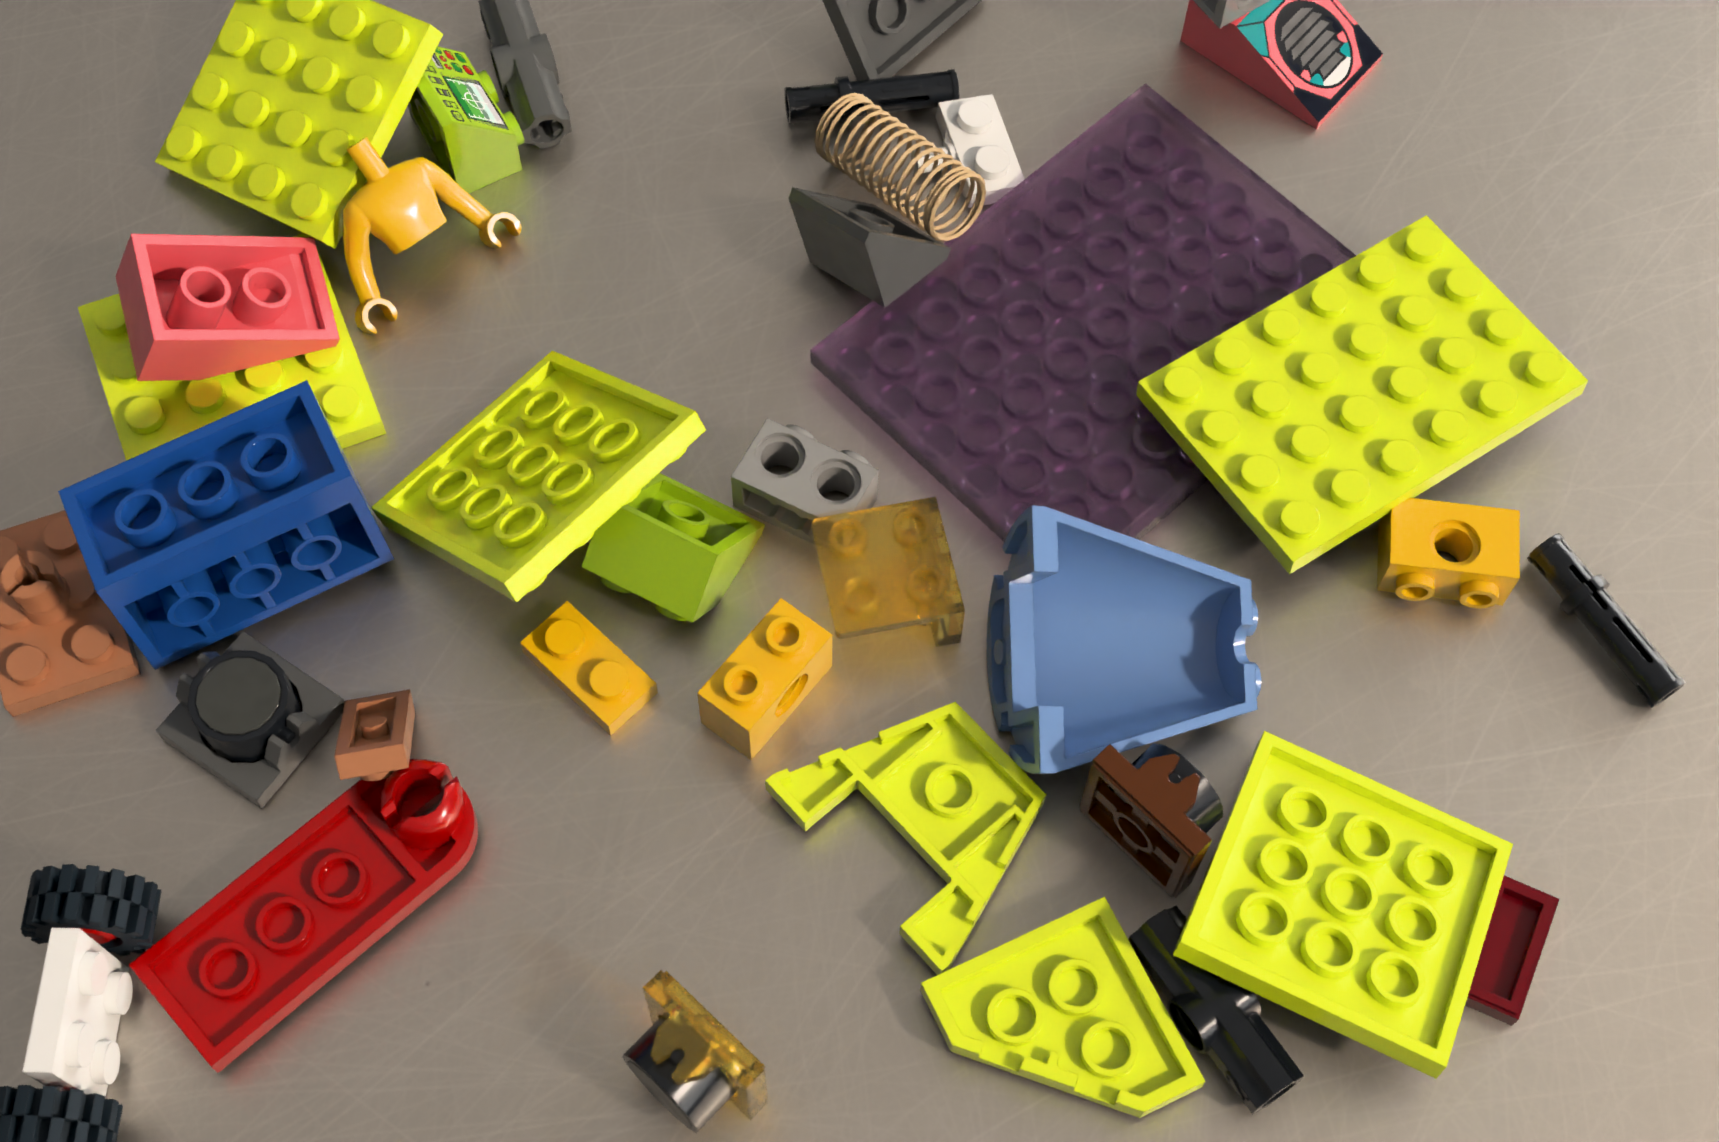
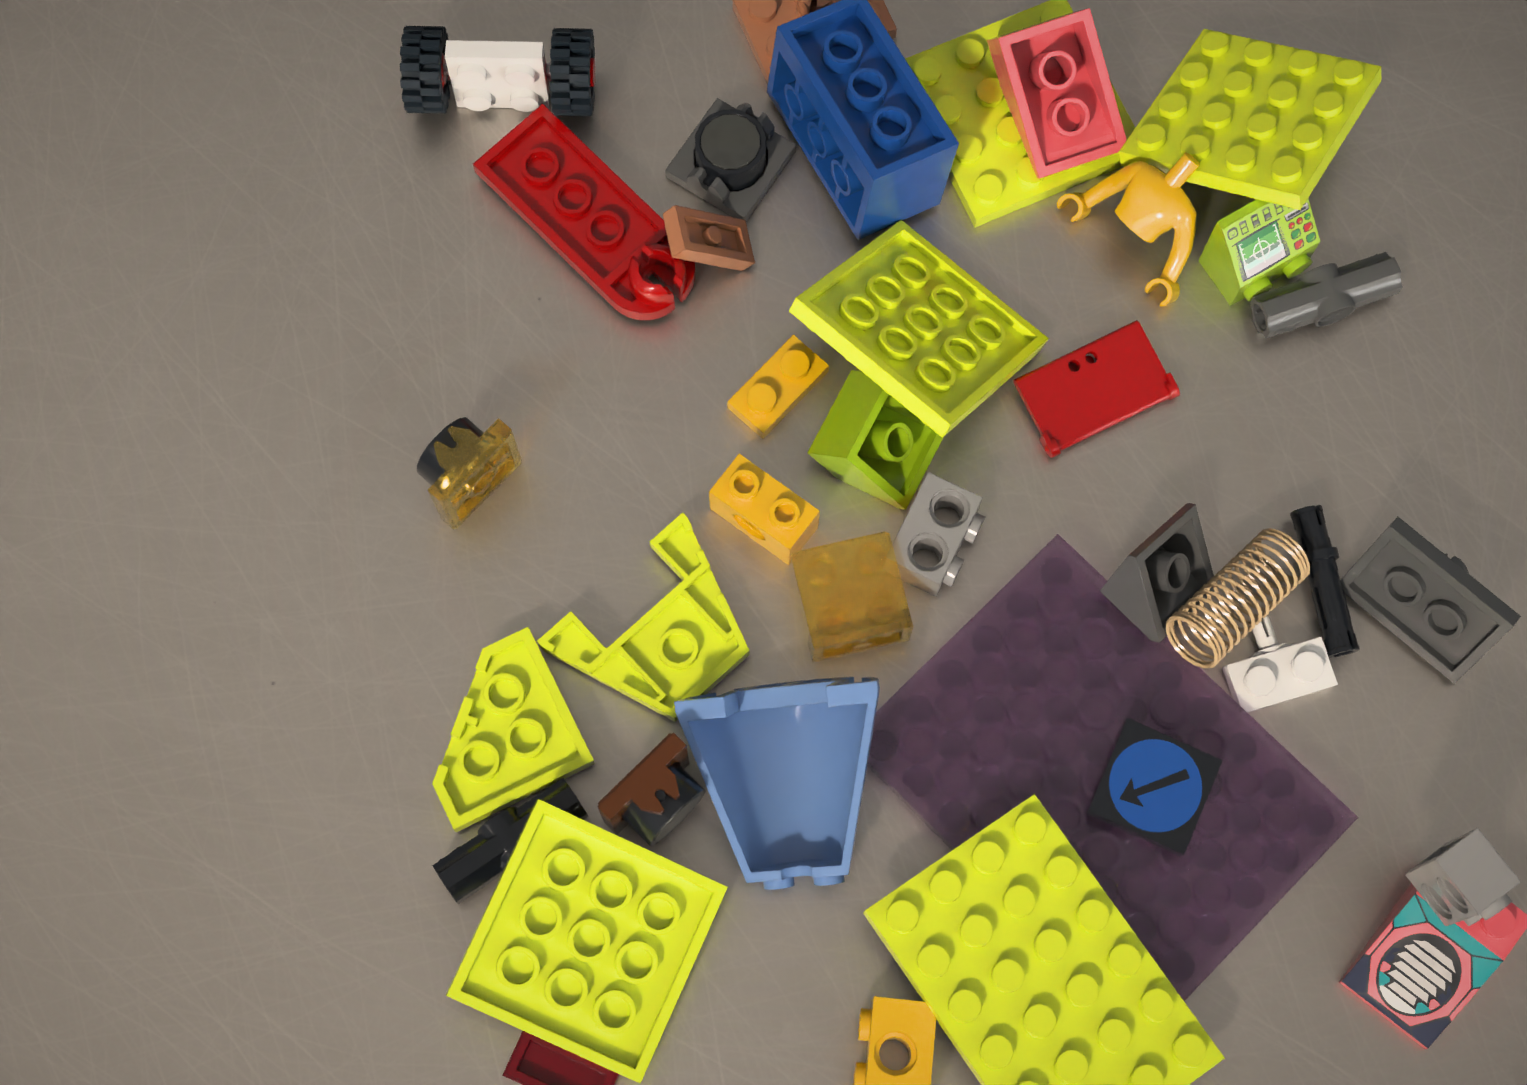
camera: 90 degrees right, 10 degrees up
none -> red door [1013,320,1180,458]
none -> tile [1085,717,1223,857]

